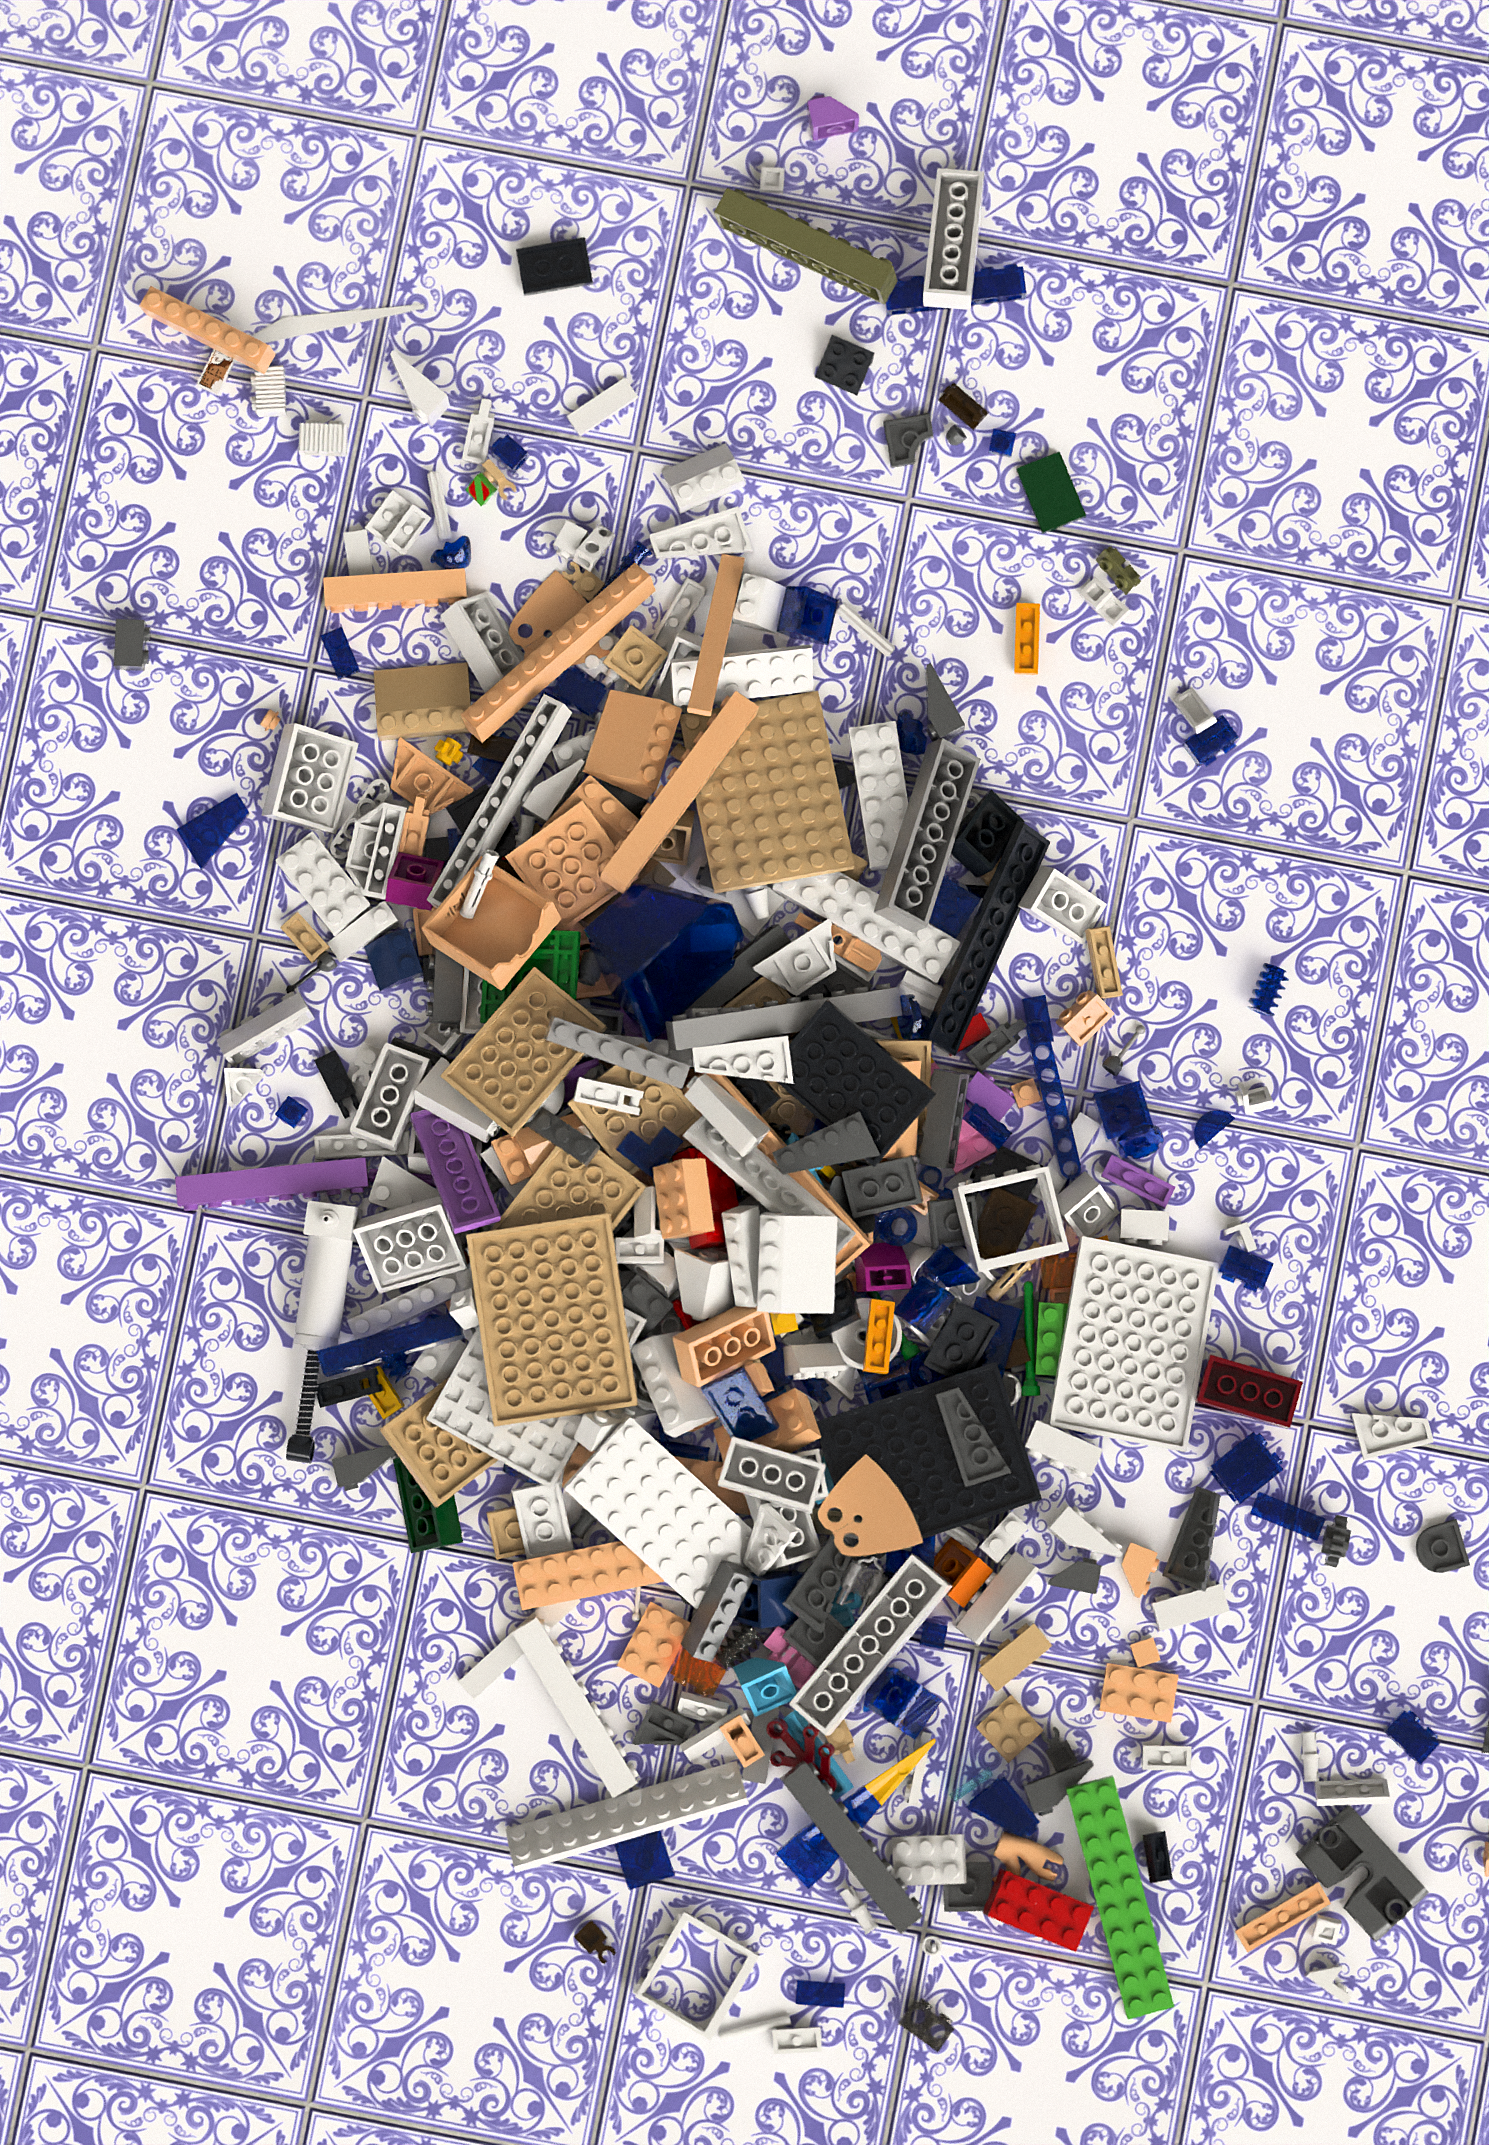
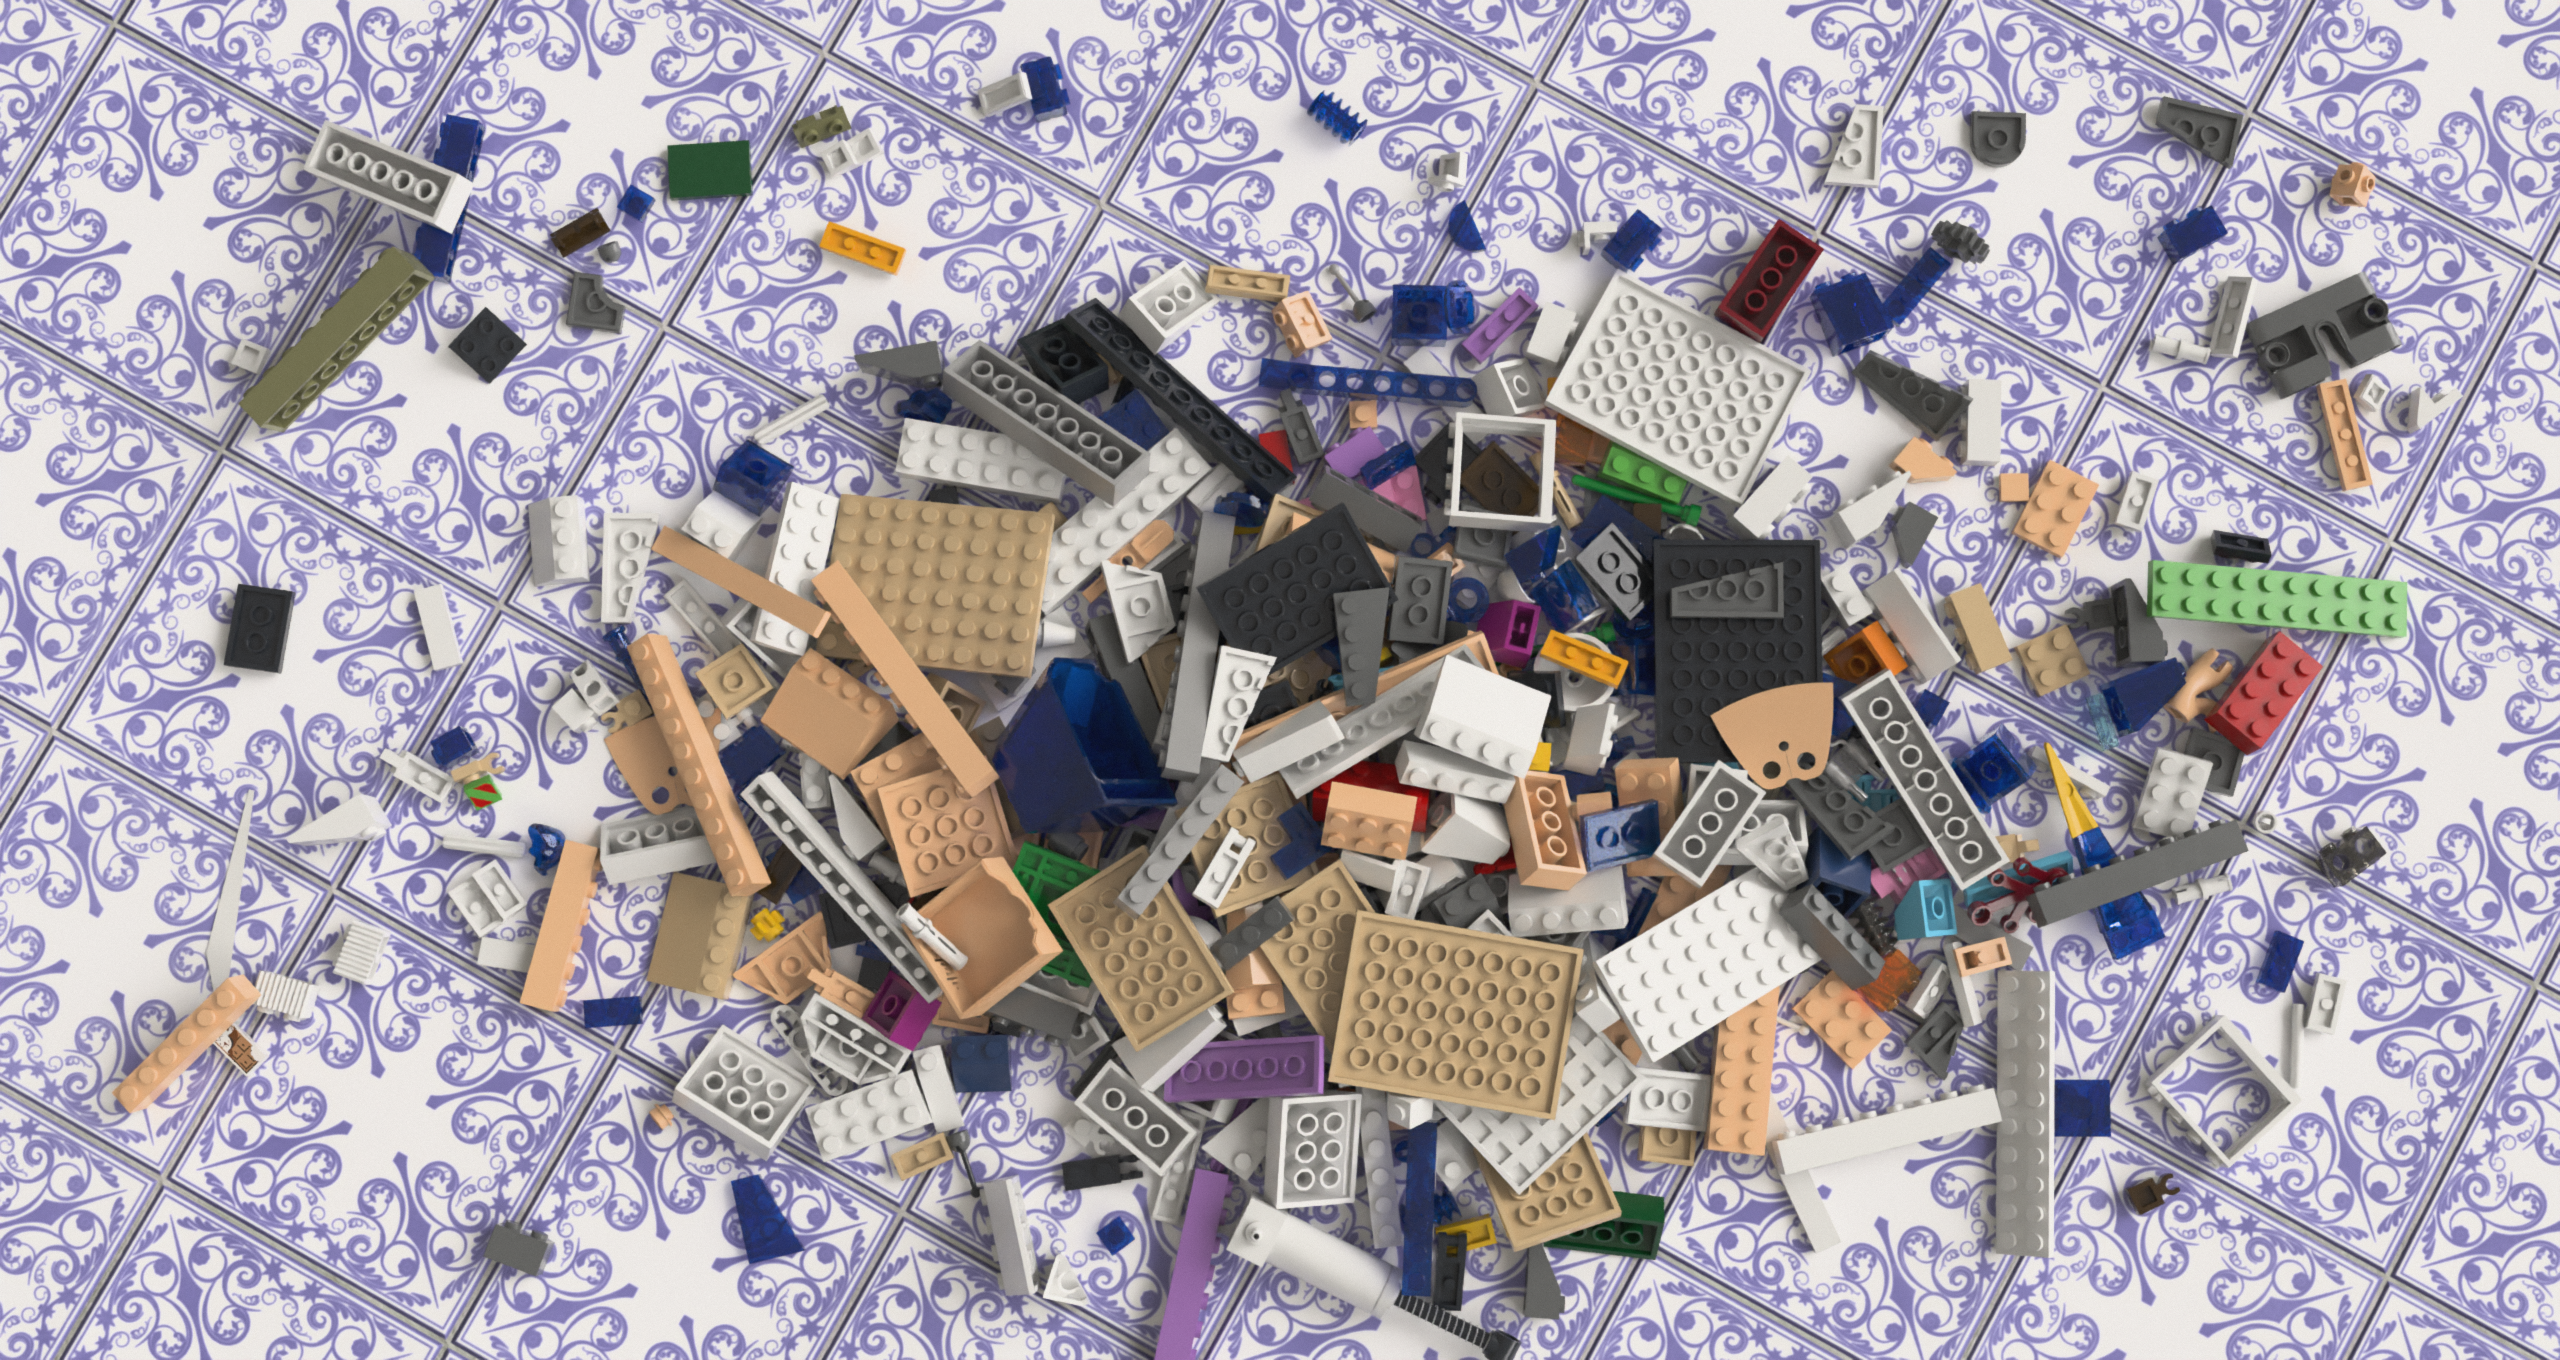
camera: 75 degrees left, 0 degrees up
medium lavender slope [807,95,859,141] -> none

